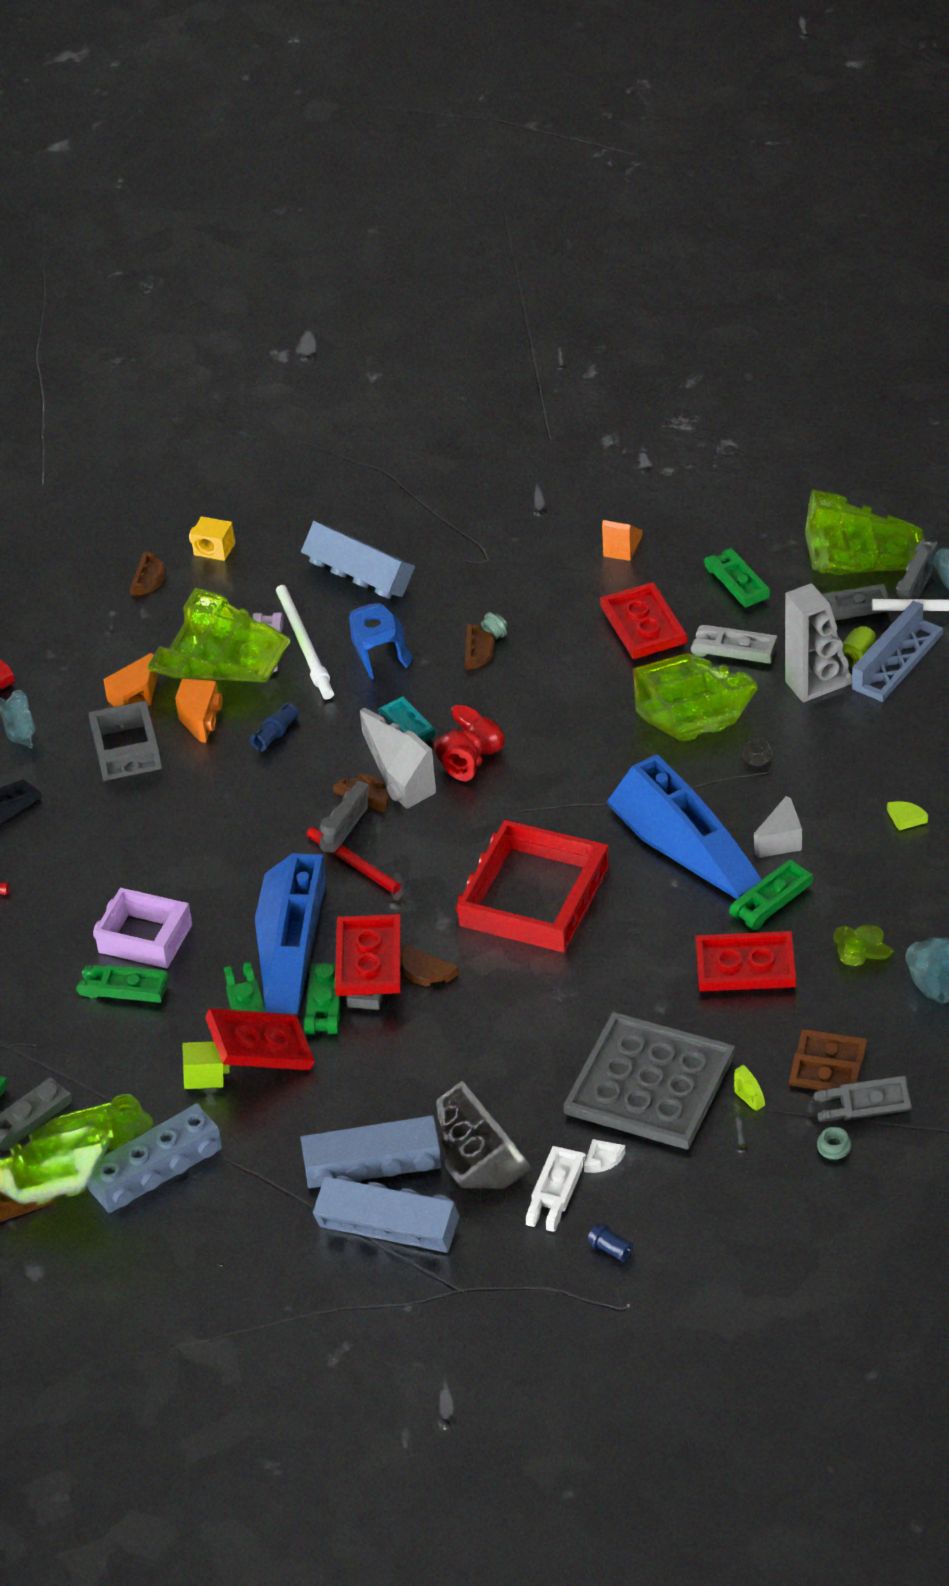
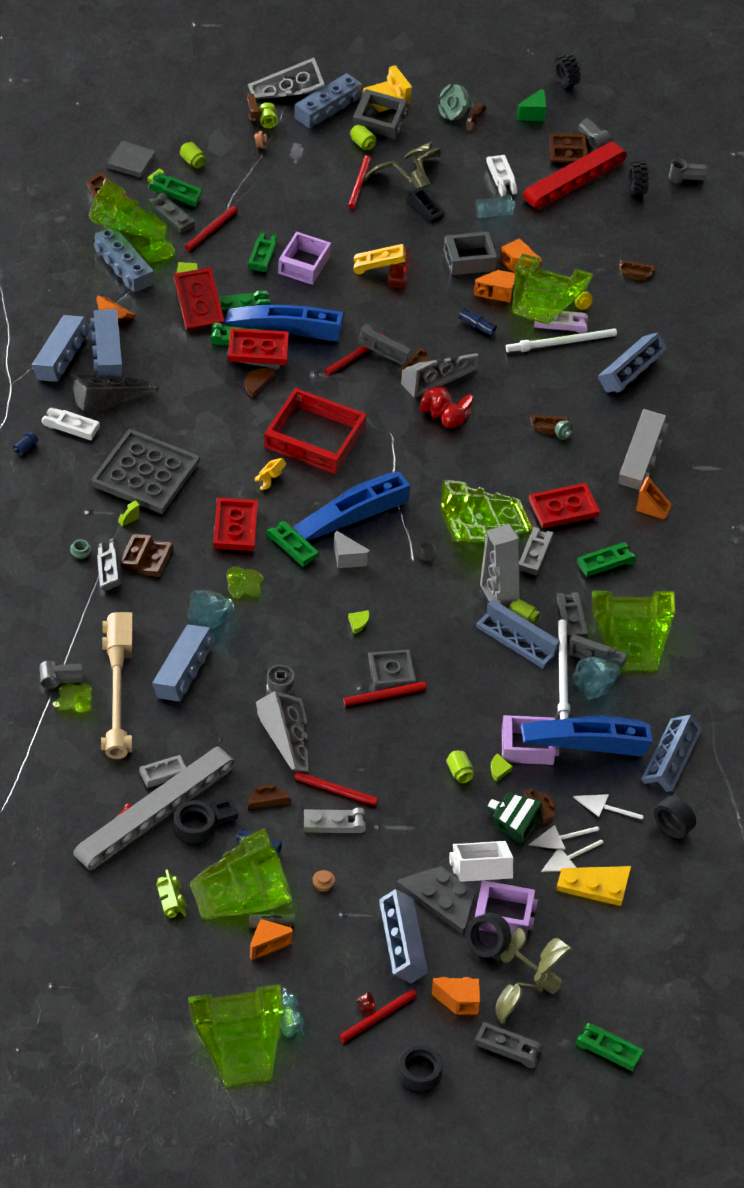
camera: 85 degrees right, 5 degrees up
yellow brick [189,516,235,561] -> none
blue piece [349,603,413,680] -> none
teal plate [378,697,436,742] -> none
white tile [584,1139,625,1173] -> none
none -> orange slope [96,295,136,322]
none -> red bar [185,206,238,251]
none -> yellow plate [254,458,287,490]
none -> yellow plate [354,244,405,274]
none -> clear red hinge [387,248,411,288]
none -> light grey wedge [618,409,668,490]

